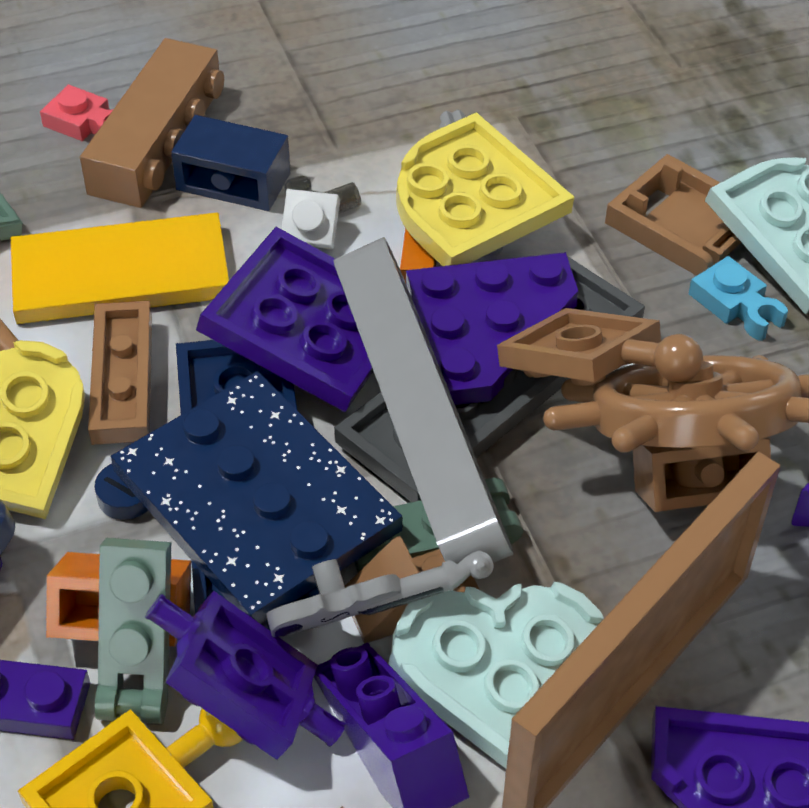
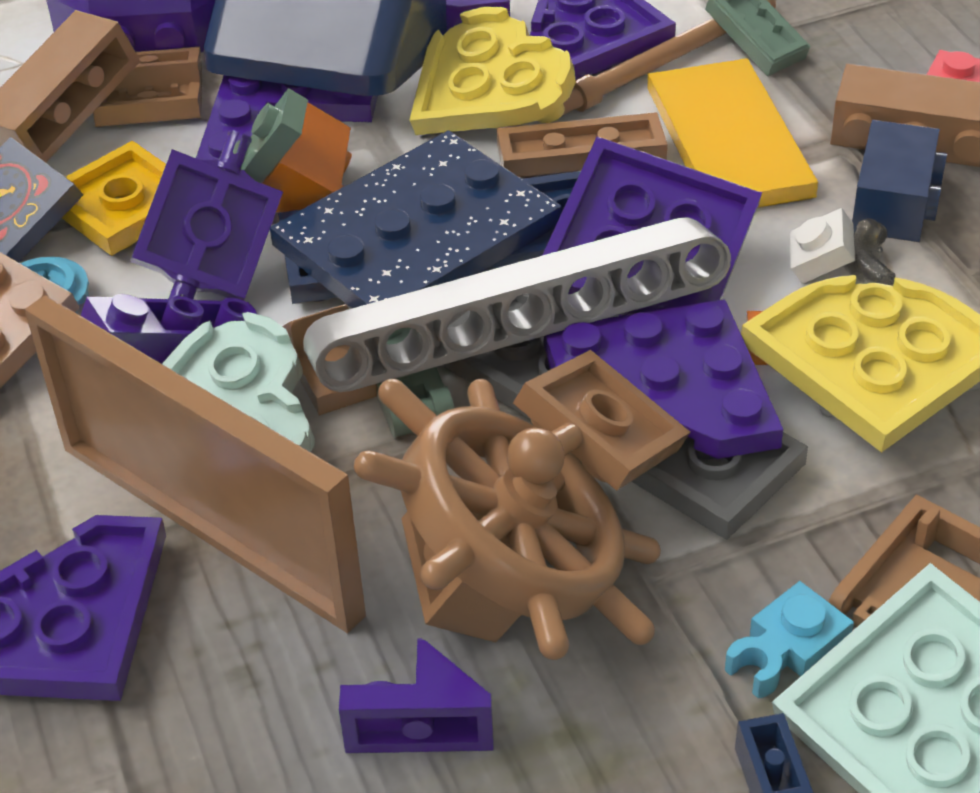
camera: 90 degrees right, 5 degrees down
light grey piece [266,551,494,637] -> none

